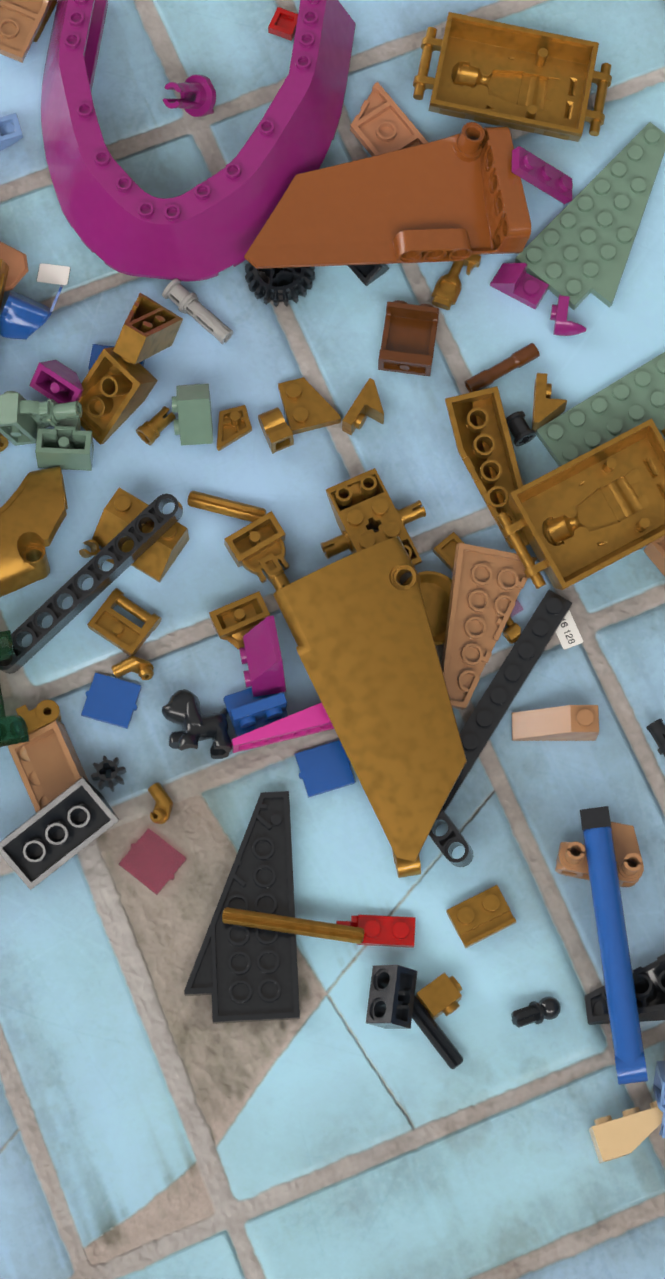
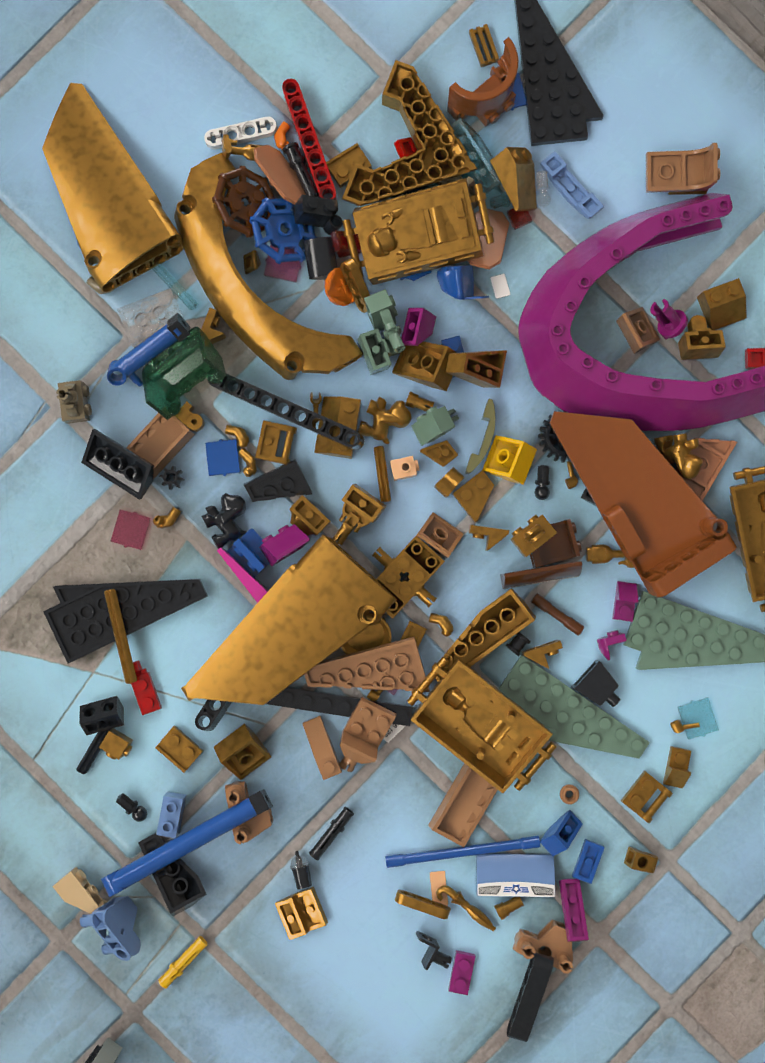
camera: 65 degrees right, 15 degrees up
light grey pin [162,278,233,344] -> none
blue piece [295,740,355,798] -> none
magenta plate [512,146,573,204] -> none
none -> medium blue brick [156,792,187,838]
none -> pearl gold slope [214,724,271,780]
none -> pearl gold arm [225,424,249,448]
none -> black wing [244,459,312,502]
none -> medium nougat plate [340,697,396,772]
none -> pearl gold animal [358,397,411,444]
none -> light nougat brick [390,456,420,481]
none -> medium nougat slope [417,512,464,558]
none -> pearl gold arm [429,613,453,636]
none -> olive slope [465,399,495,475]
none -> yellow slope [482,435,537,485]
none -> reddish brown slope [500,561,582,589]
none -> pearl gold brick [510,514,557,557]
none -> black axle [534,465,550,500]
none -> pearl gold hand [565,461,578,489]
none -> black torso [571,660,621,707]
none -> medium nougat slope [616,307,660,354]
none -> pearl gold animal [654,433,703,479]
none -> pearl gold brick [678,315,726,360]
none -> pearl gold slope [697,278,747,330]

